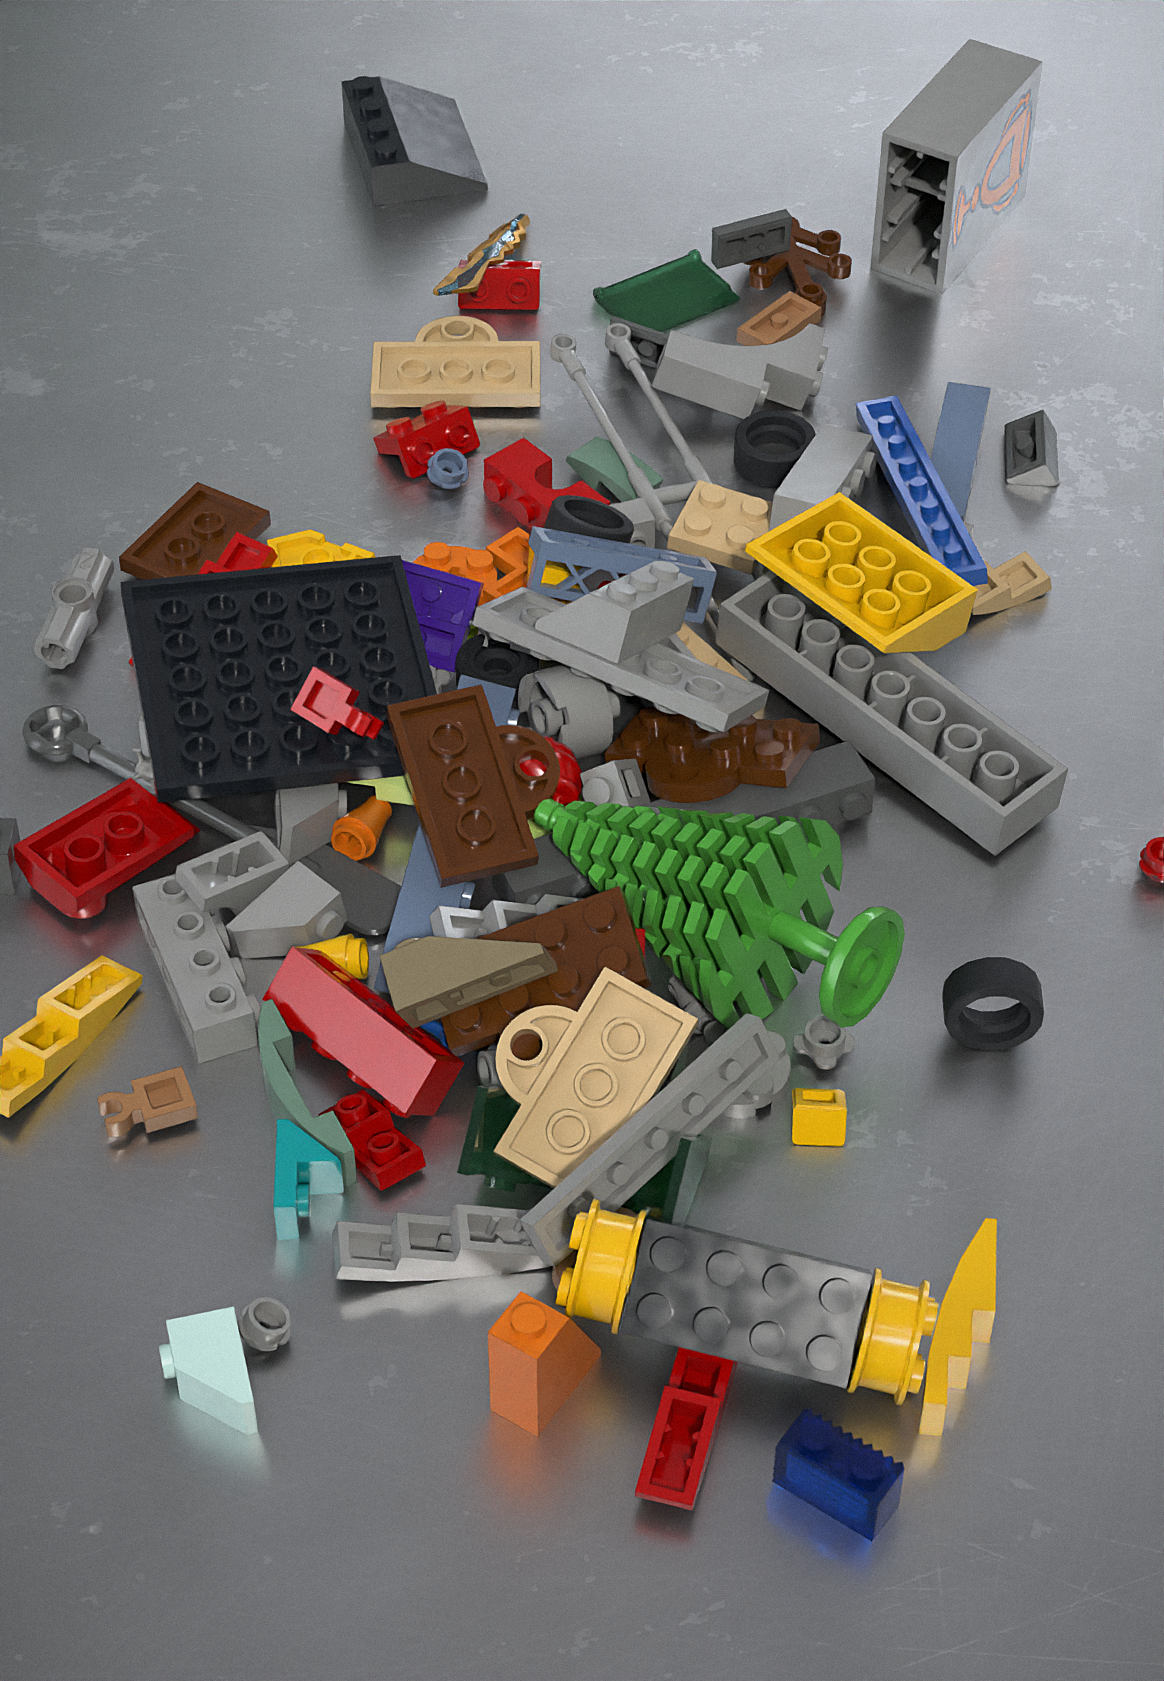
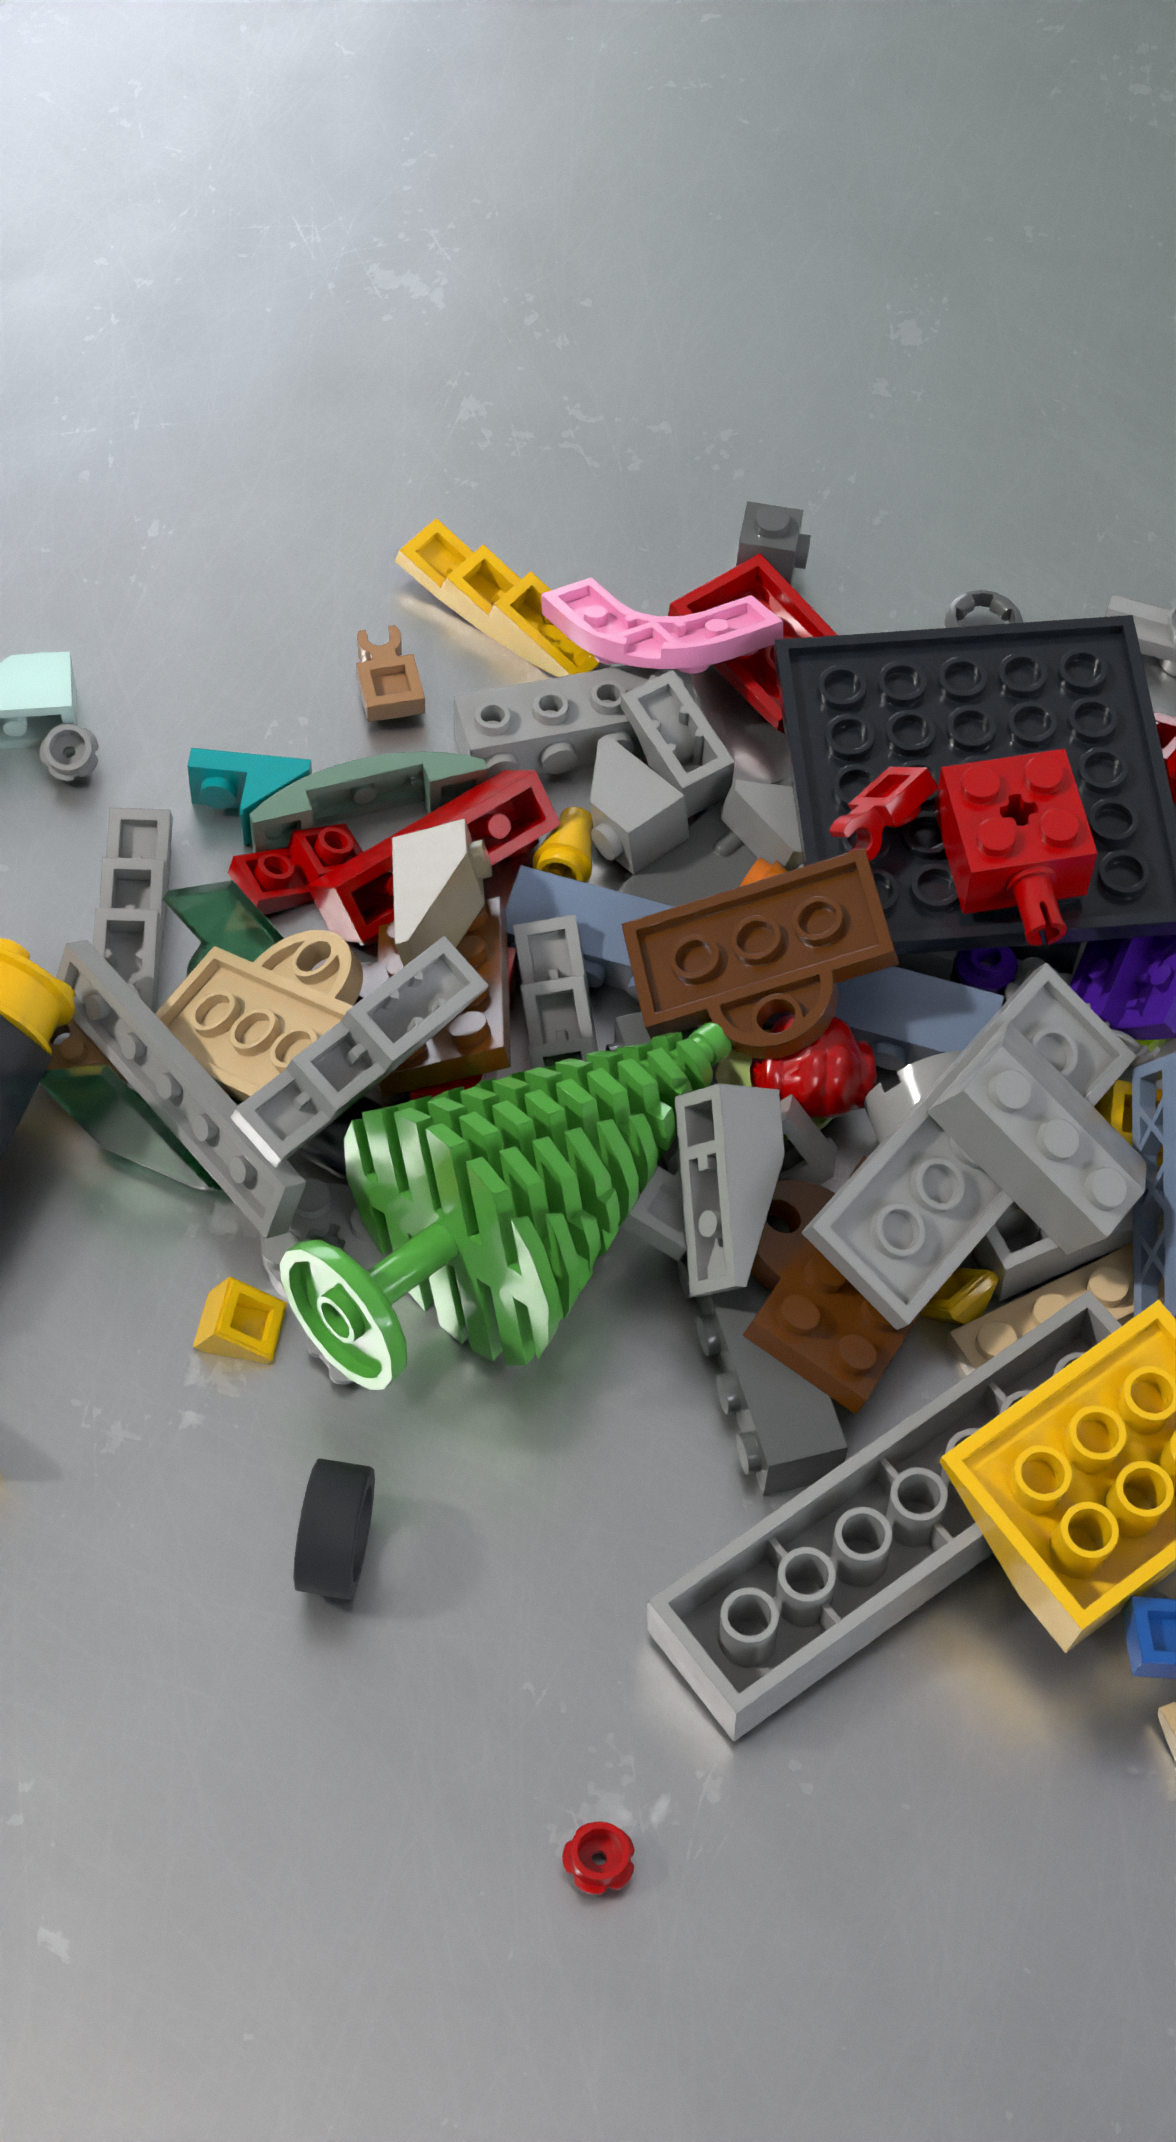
camera: 95 degrees right, 10 degrees up
none -> light grey slope [230,936,489,1168]
none -> bright pink plate [541,577,783,674]
none -> light grey slope [675,1083,785,1297]
none -> red brick [934,749,1098,946]

